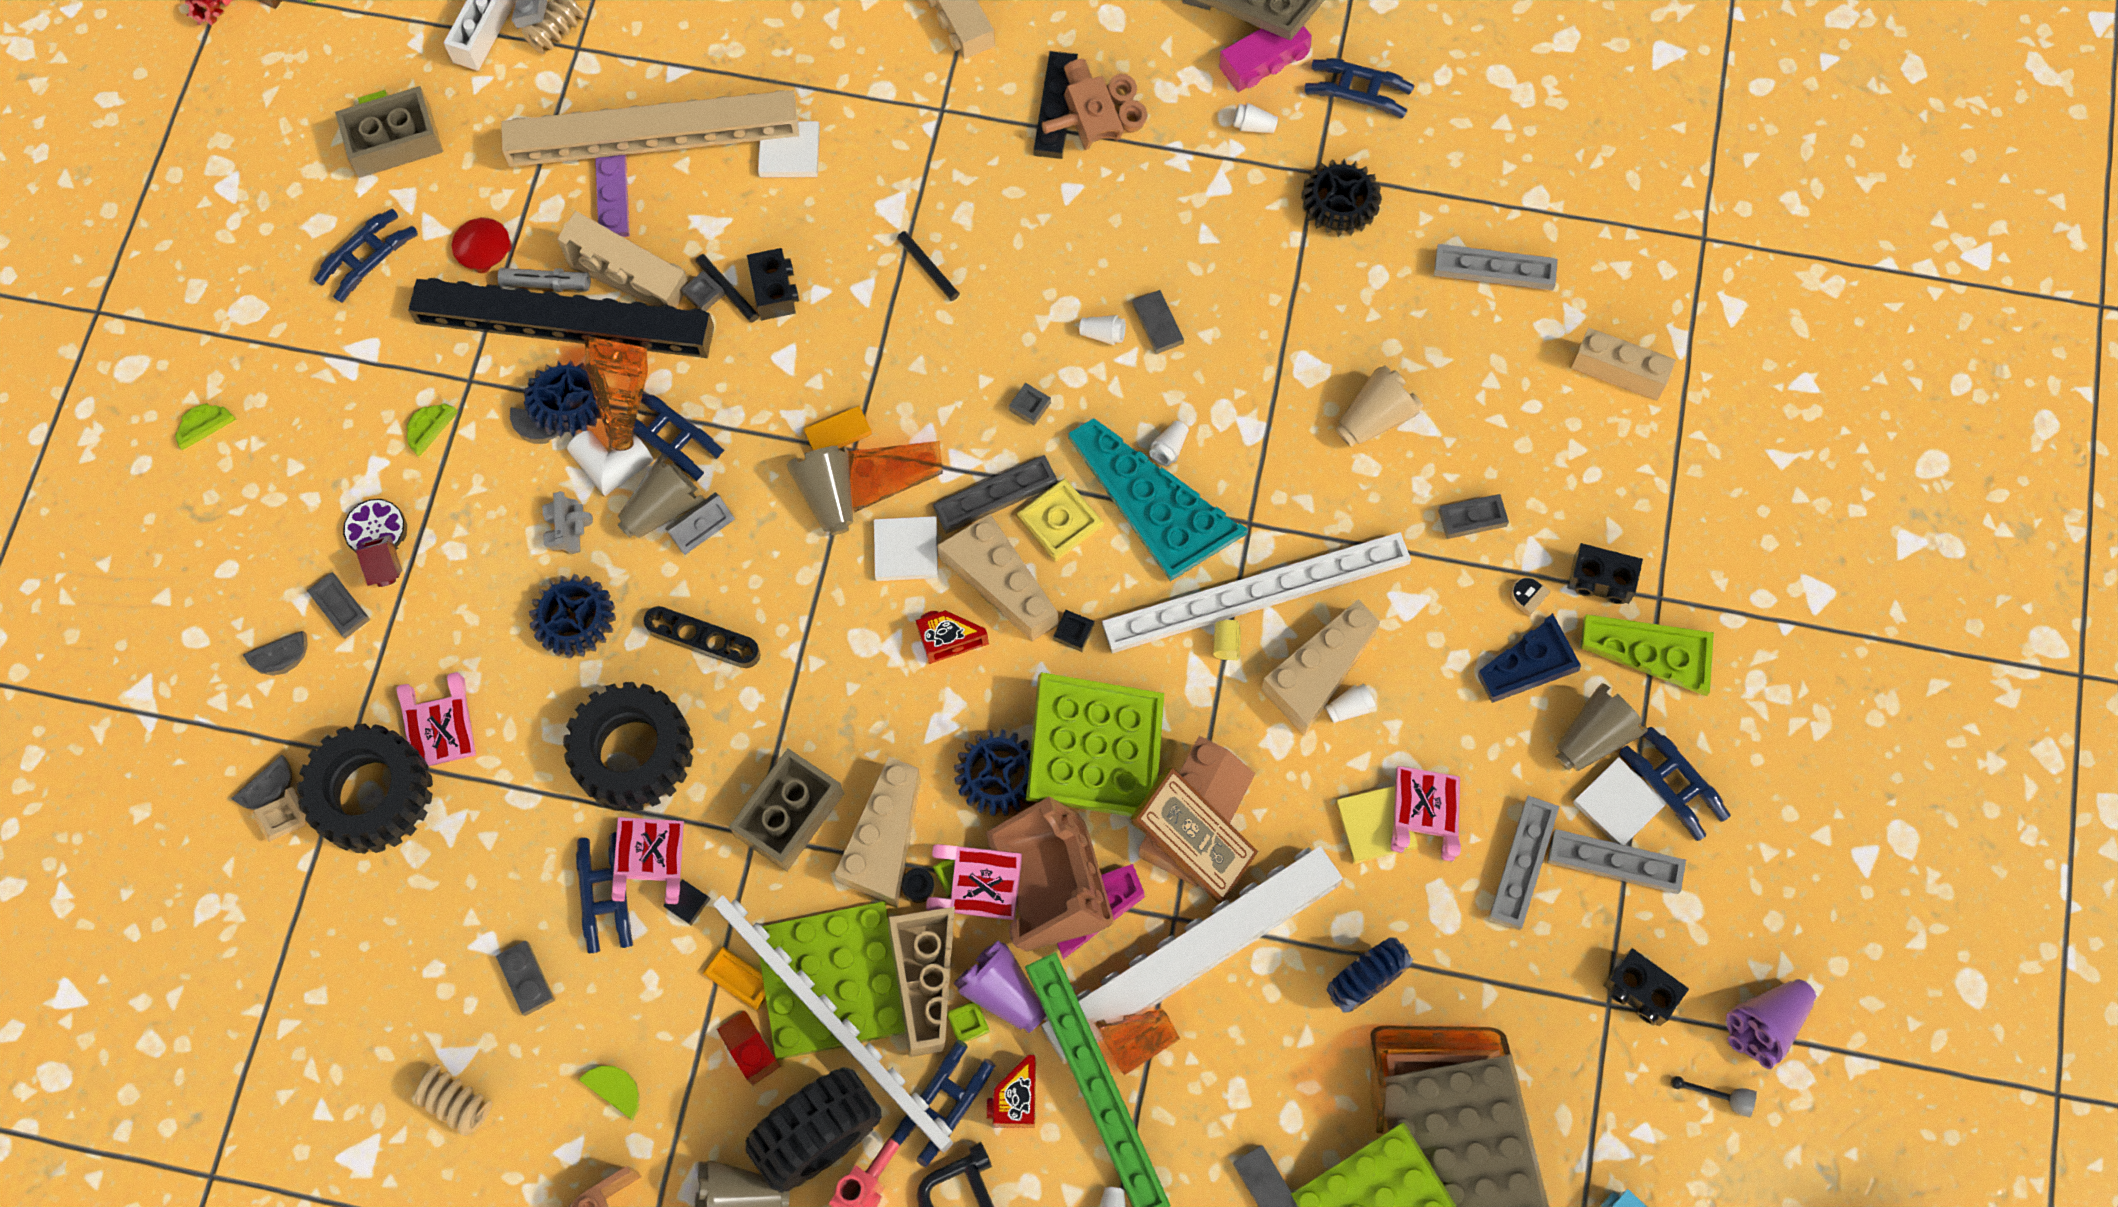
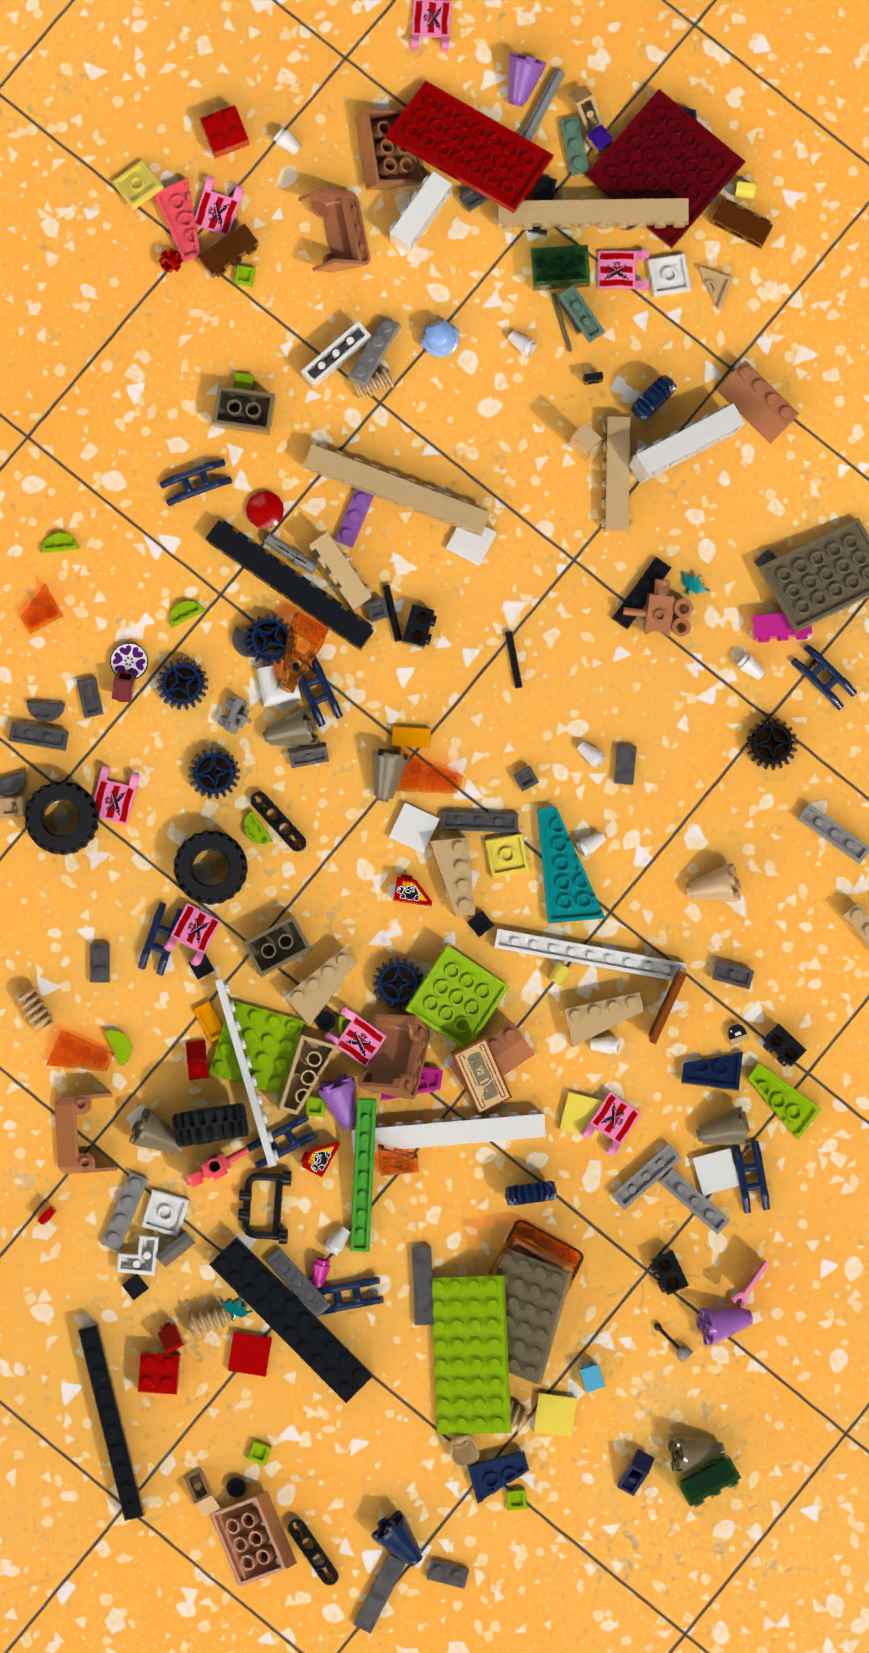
camera: 20 degrees right, 15 degrees up
none -> flat silver plate [9,722,69,751]
none -> clear orange wing [21,583,63,634]
none -> clear orange wing [46,1030,115,1072]
none -> dark blue gear [157,659,208,710]
none -> lime tile [244,810,273,845]
none -> dark orange tile [648,966,687,1044]
none -> teal piece [681,572,710,595]
none -> bright pink flag [731,1260,770,1308]

